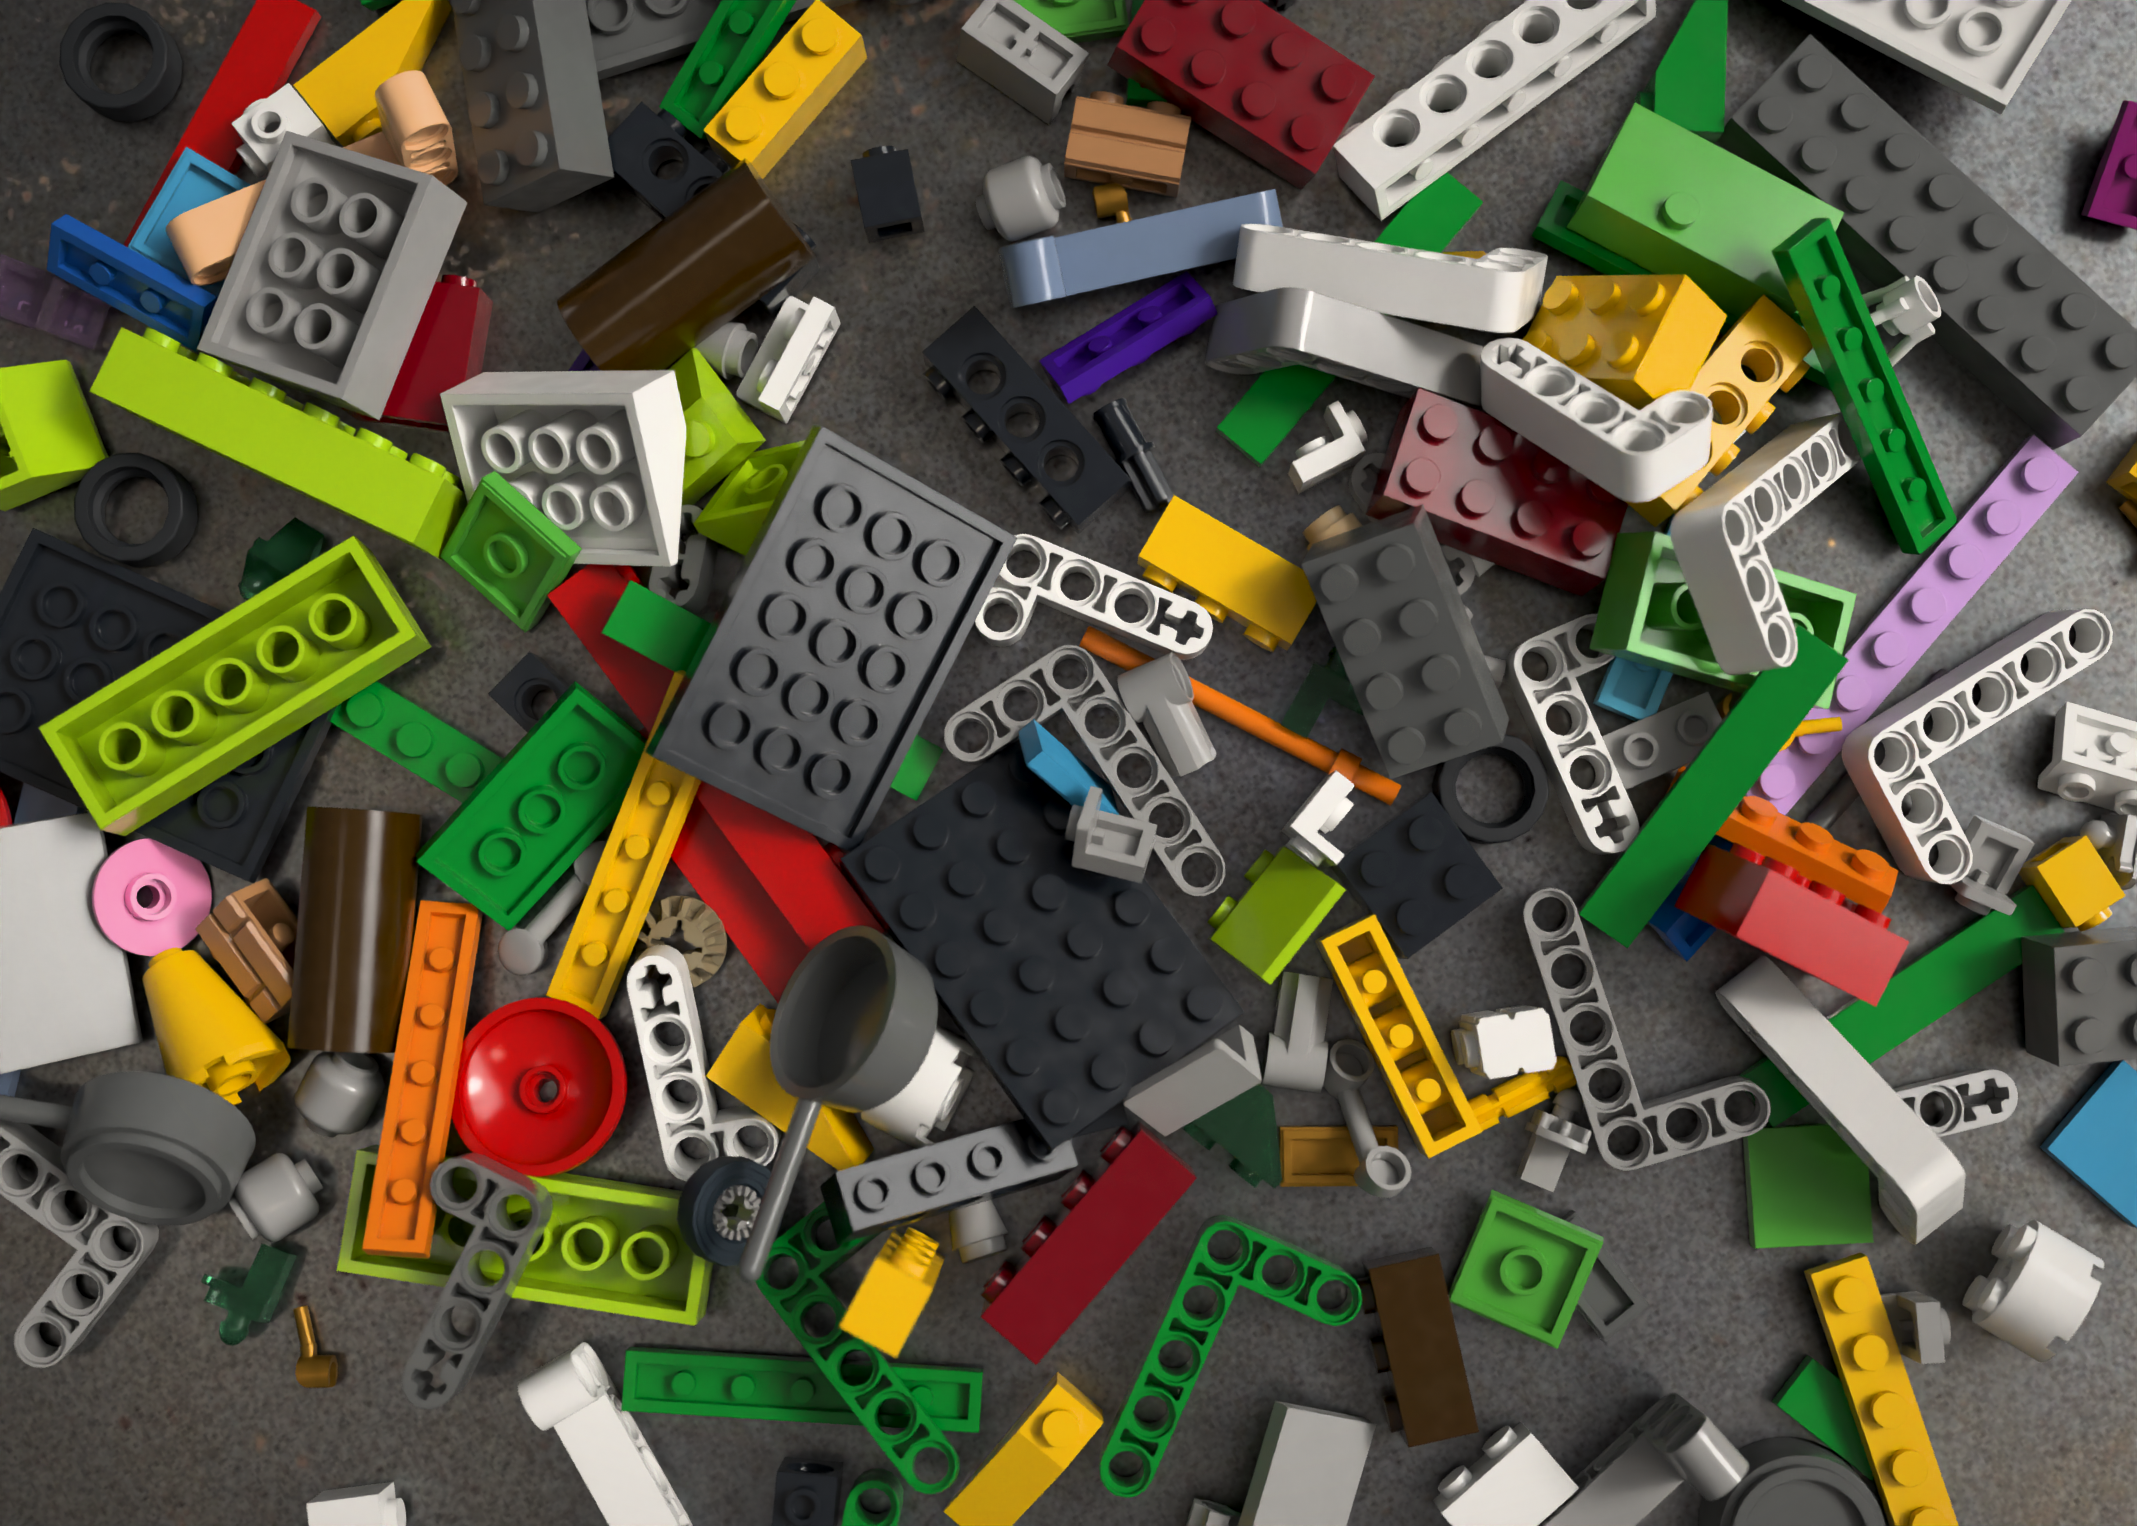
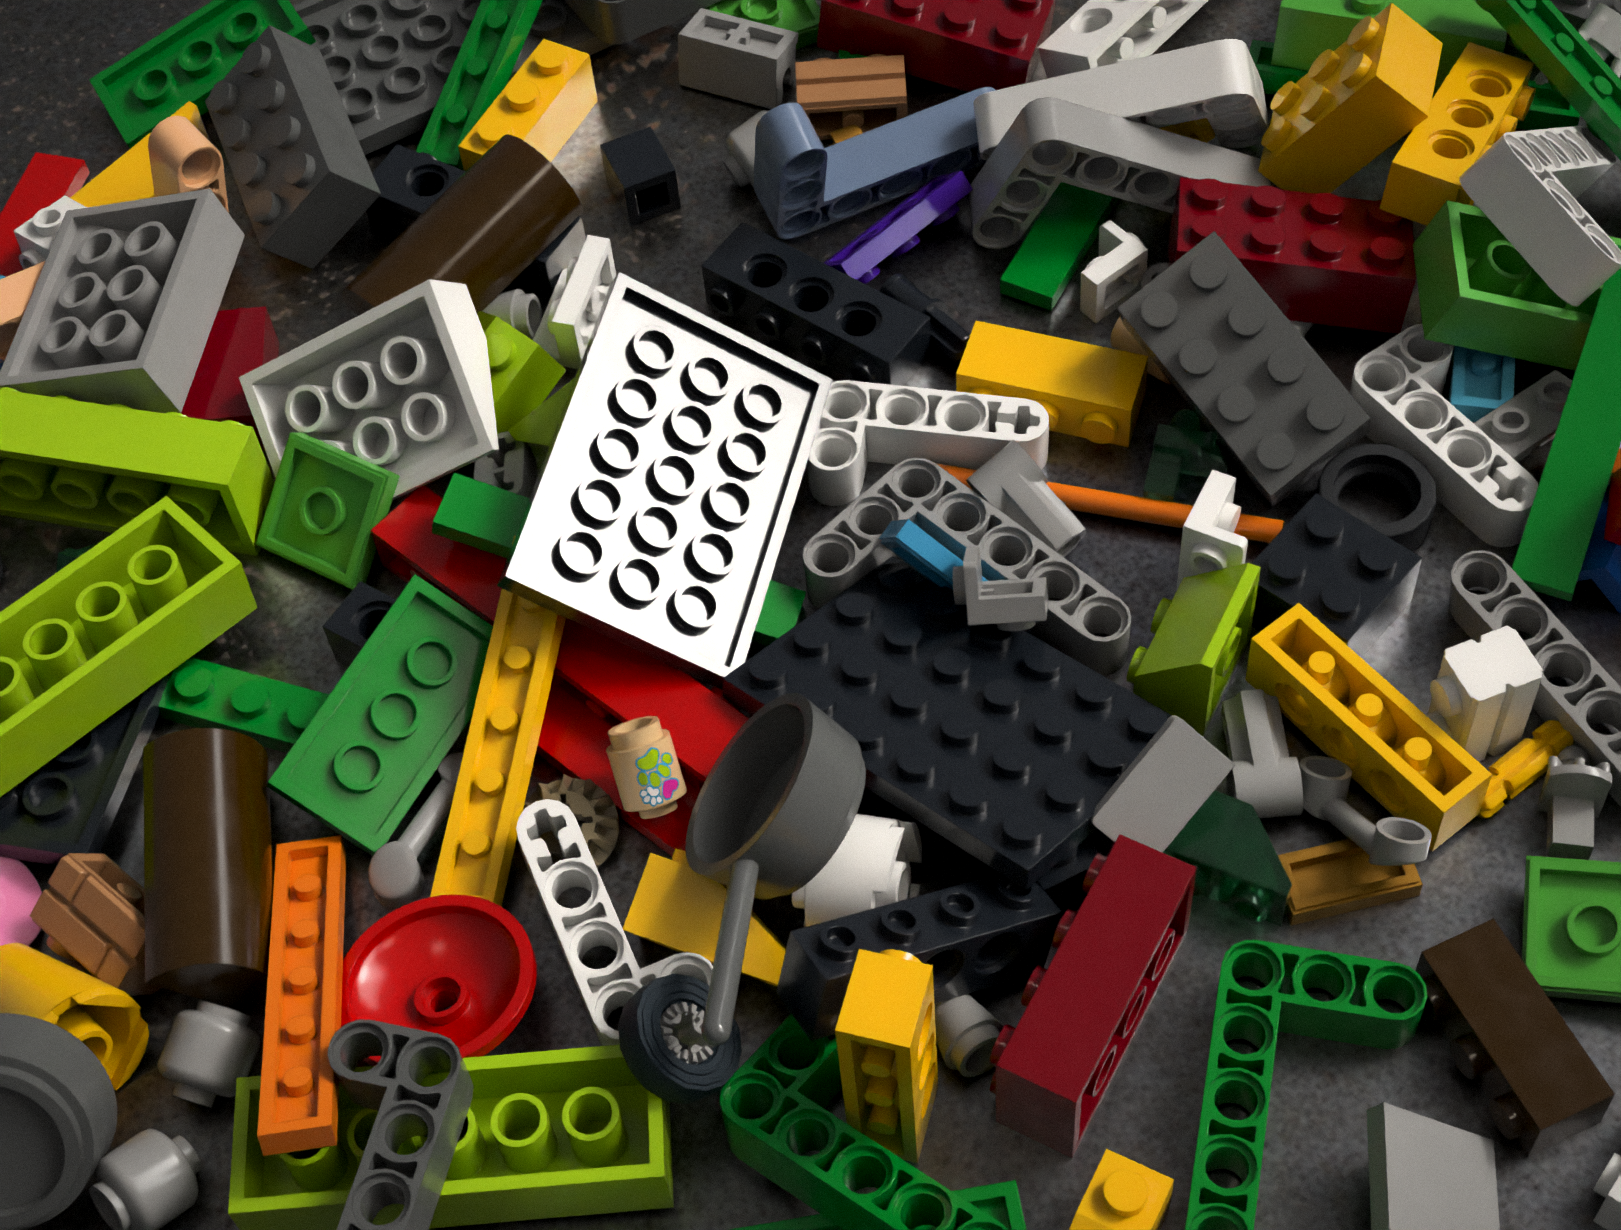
camera: 10 degrees left, 30 degrees down
white beam [1480,337,1713,502] -> none
none -> tan brick [606,716,687,819]

